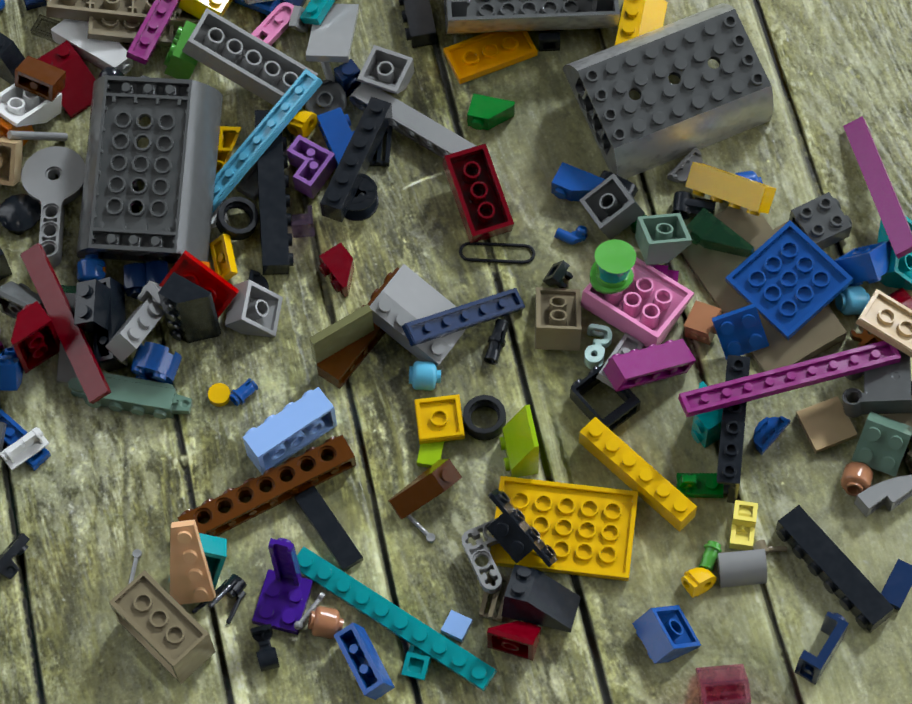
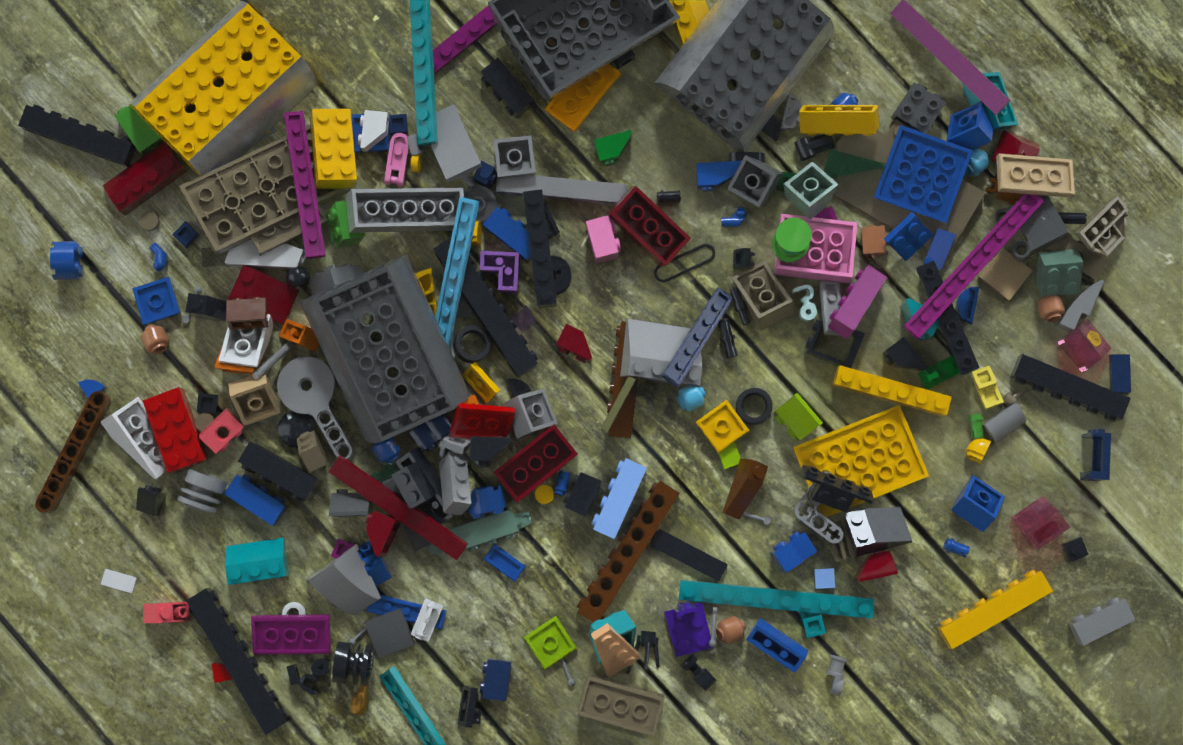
camera: 30 degrees left, 20 degrees up
none -> orange slope [279,319,320,352]
none -> dark tan brick [297,431,327,473]
none -> yellow tile [411,154,422,173]
none -> dark blue brick [480,658,512,701]
none -> blue tile [484,544,526,582]
none -> dark red brick [493,424,578,503]
none -> lime tile [524,616,577,670]
none -> black slope [563,472,602,517]
none -> bright pink brick [586,215,621,264]
none -> black pin [657,190,681,205]
none -> black bar [730,287,750,326]
none -> black tile [761,115,781,141]
none -> blue brick [770,531,817,573]
none -> black slope [883,337,927,371]
none -> blue tile [923,228,956,270]
none -> blue pin [943,538,970,558]
none -> clear pink slope [1057,318,1111,372]

